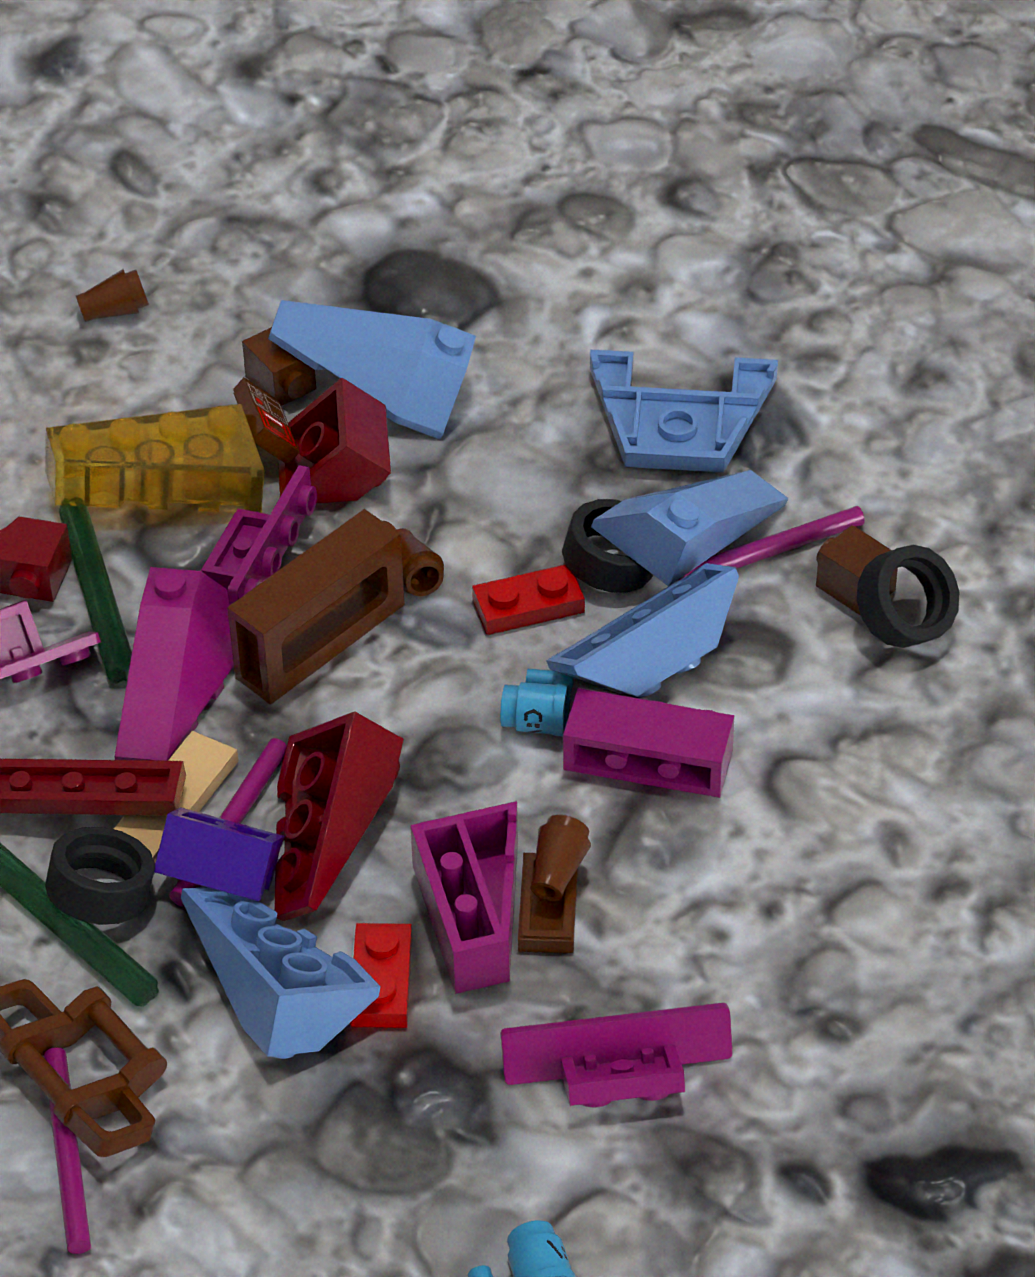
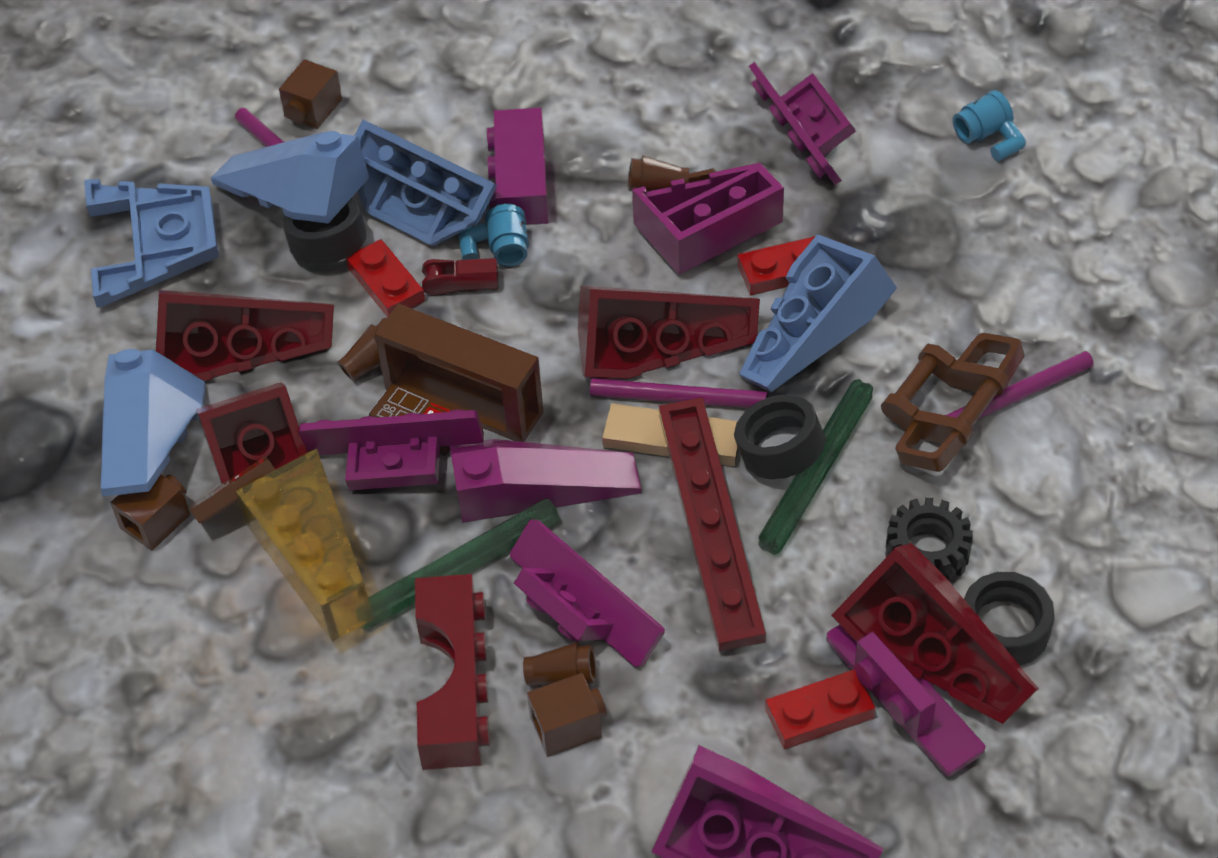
camera: 105 degrees left, 5 degrees up
reddish brown cone [75,269,149,322] -> none
dark purple hinge [154,807,284,901] -> none
black tyre [857,544,960,648] -> none
none -> dark red wedge [156,290,334,381]
none -> dark red bar [422,258,499,296]

